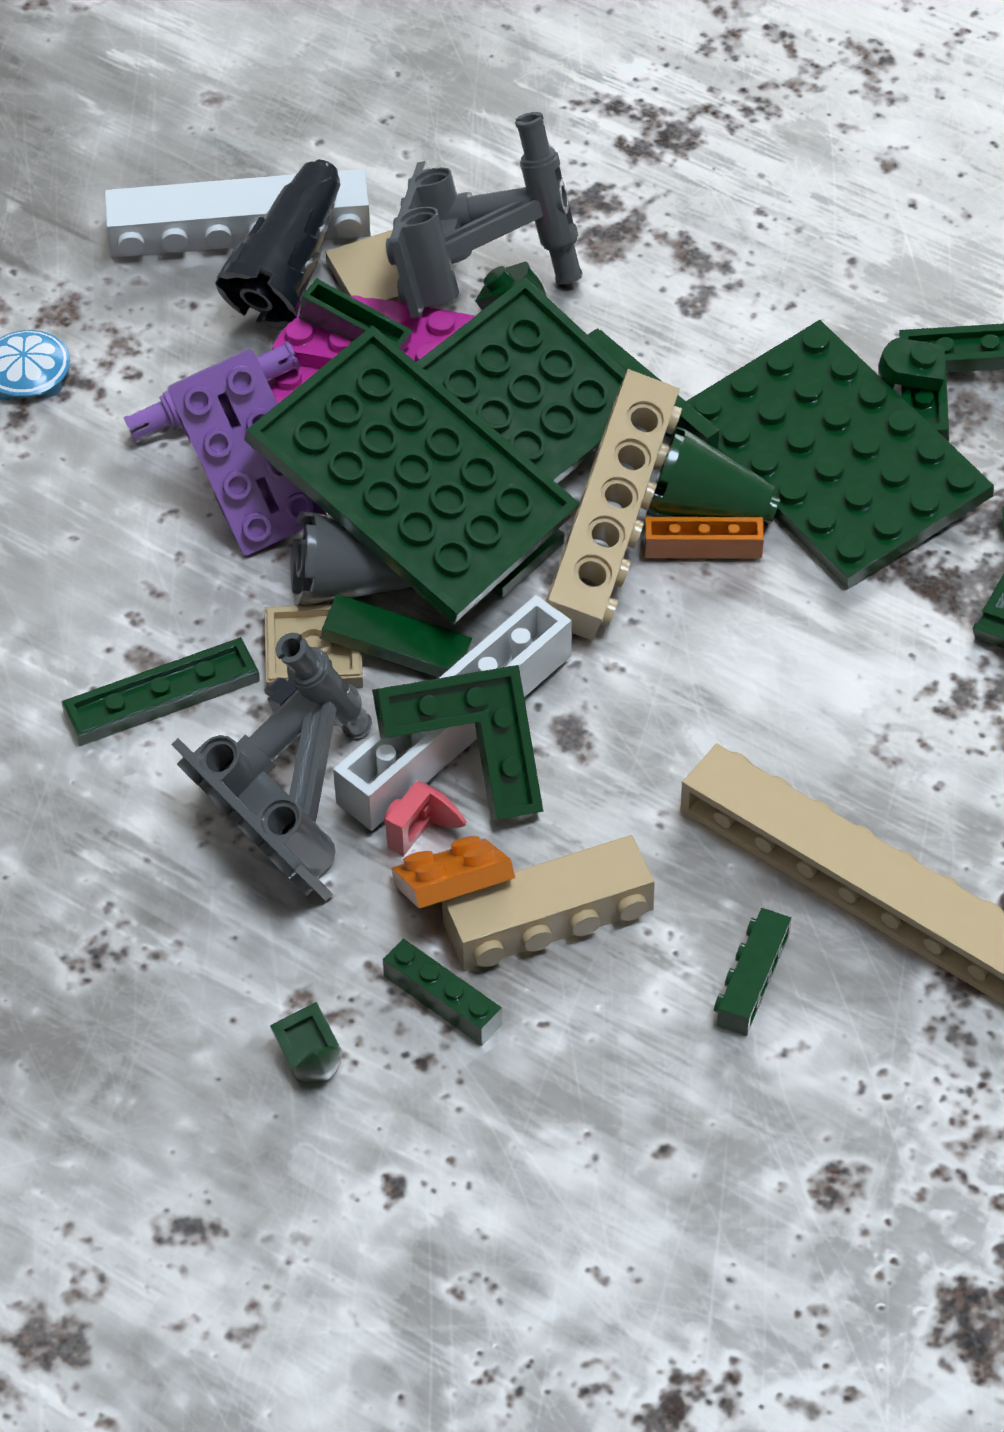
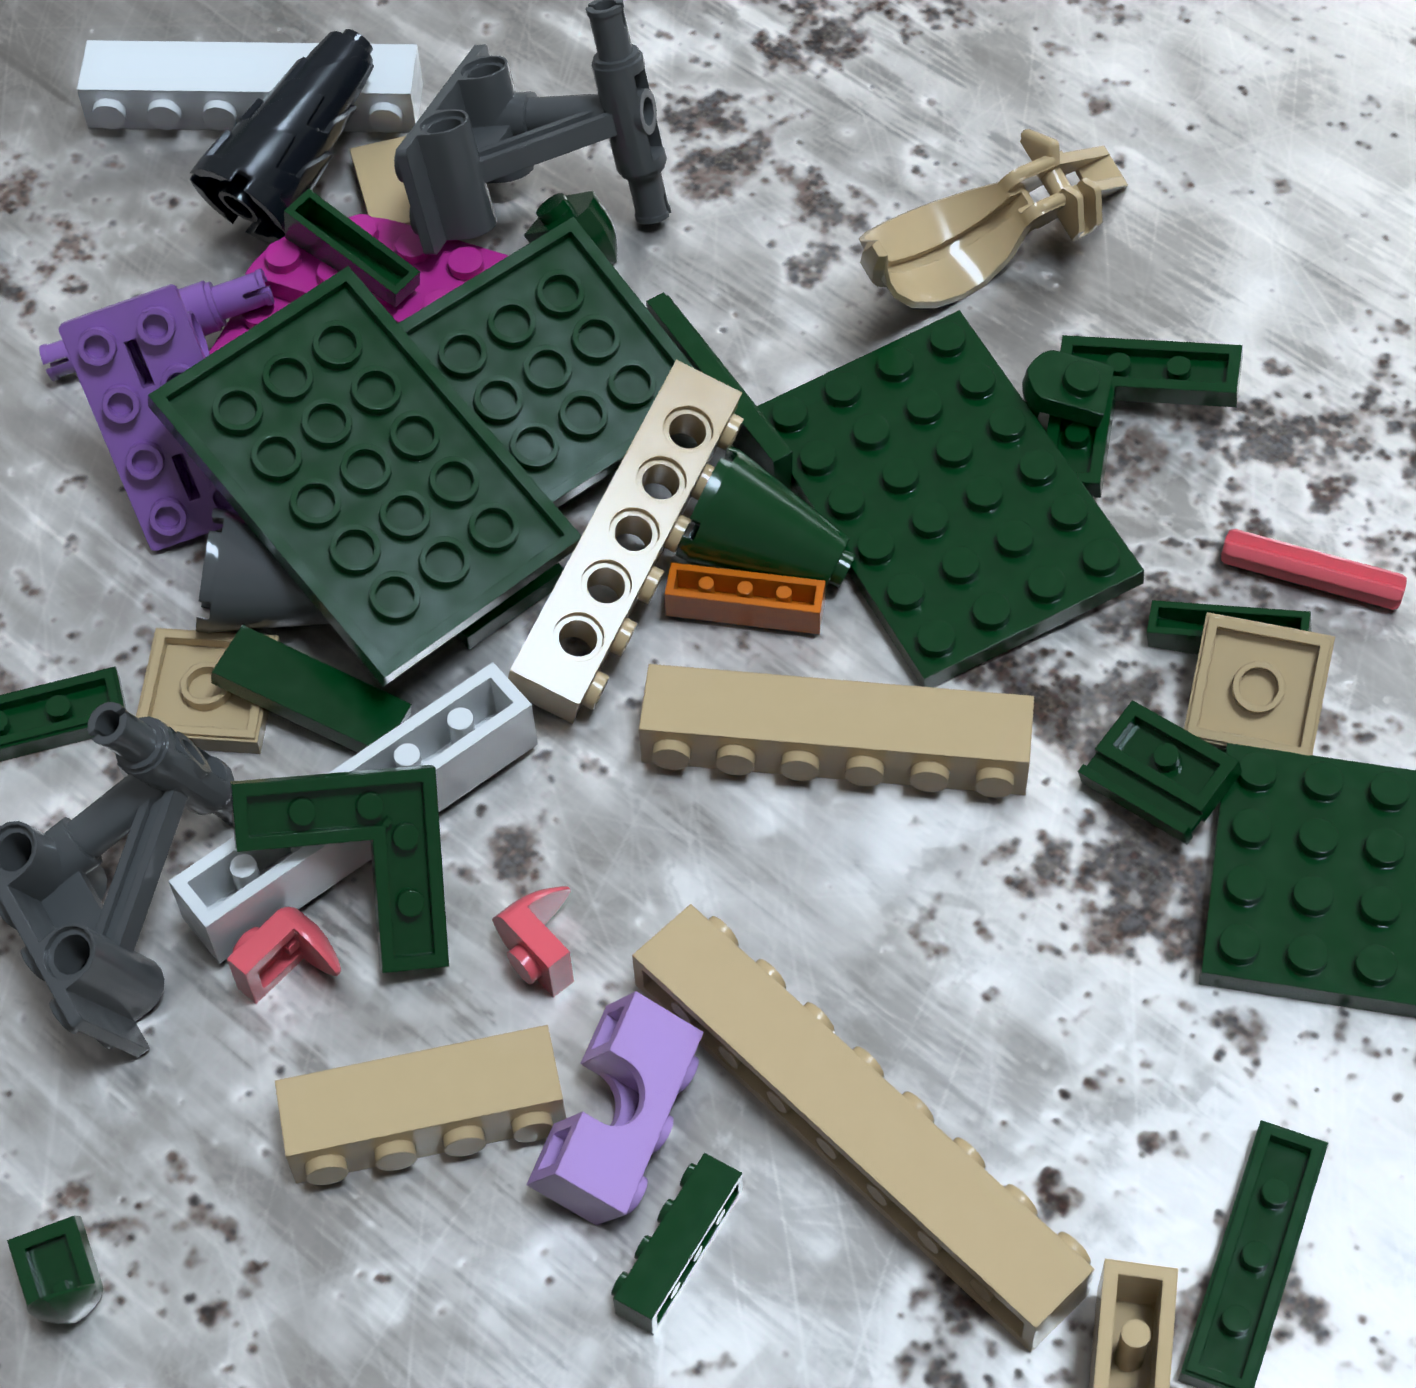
camera: 10 degrees right, 5 degrees up
dark green piece [382,938,503,1046] -> none
orange plate [391,836,515,909] -> none
none -> coral plate [492,886,574,998]
none -> lavender arch [526,991,704,1225]
none -> tan brick [639,664,1034,798]
none -> tan piece [859,129,1128,308]

